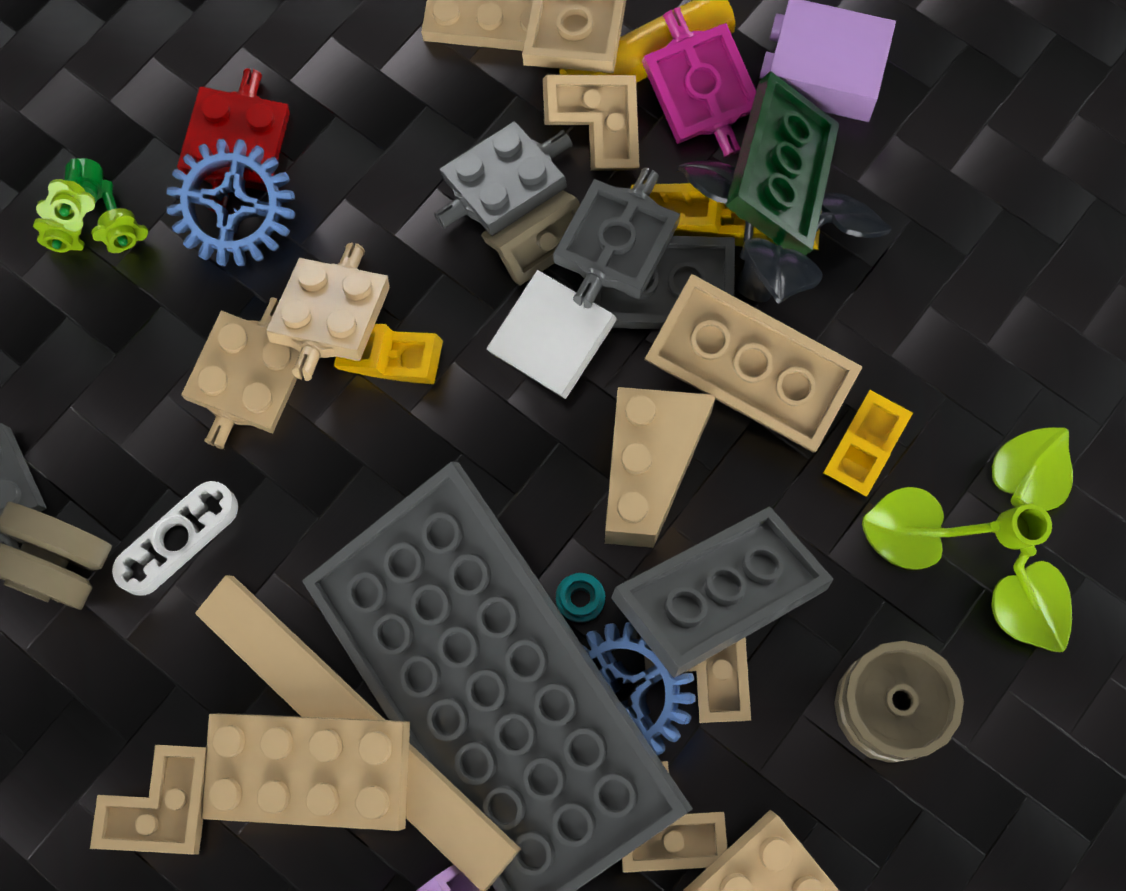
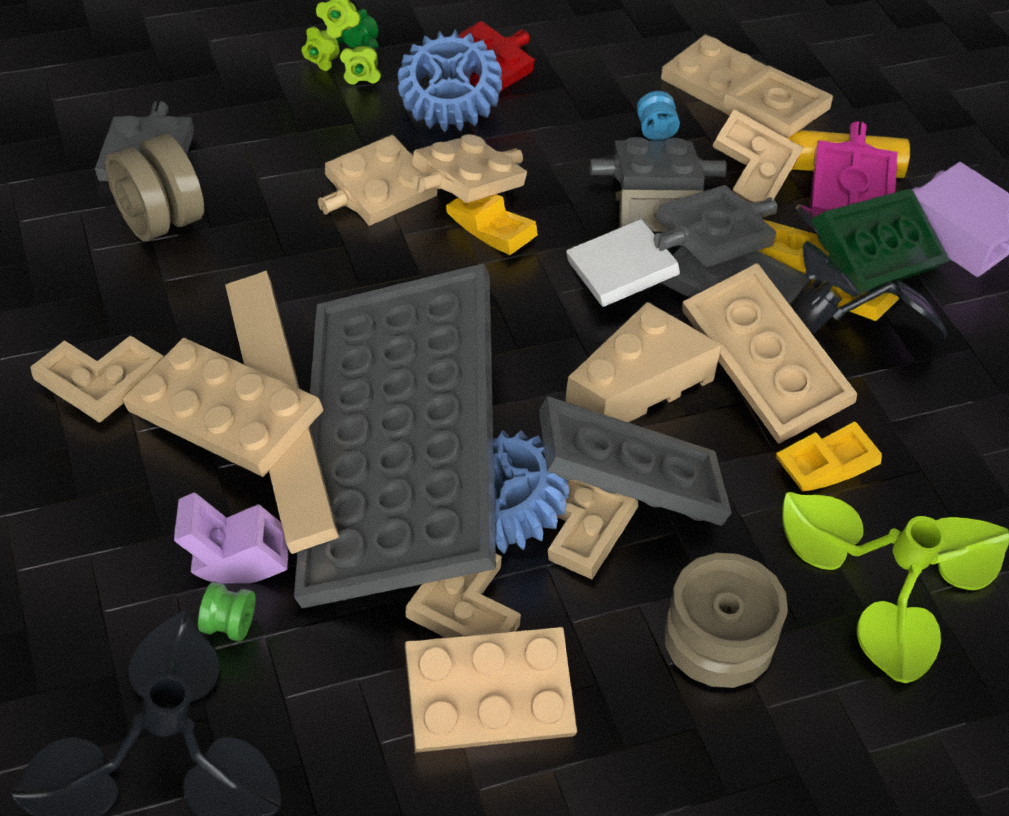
camera: 25 degrees right, 25 degrees down
white beam [112,481,238,596] -> none
teal plate [556,573,605,623] -> none
none -> dark azure wheel [637,91,680,141]

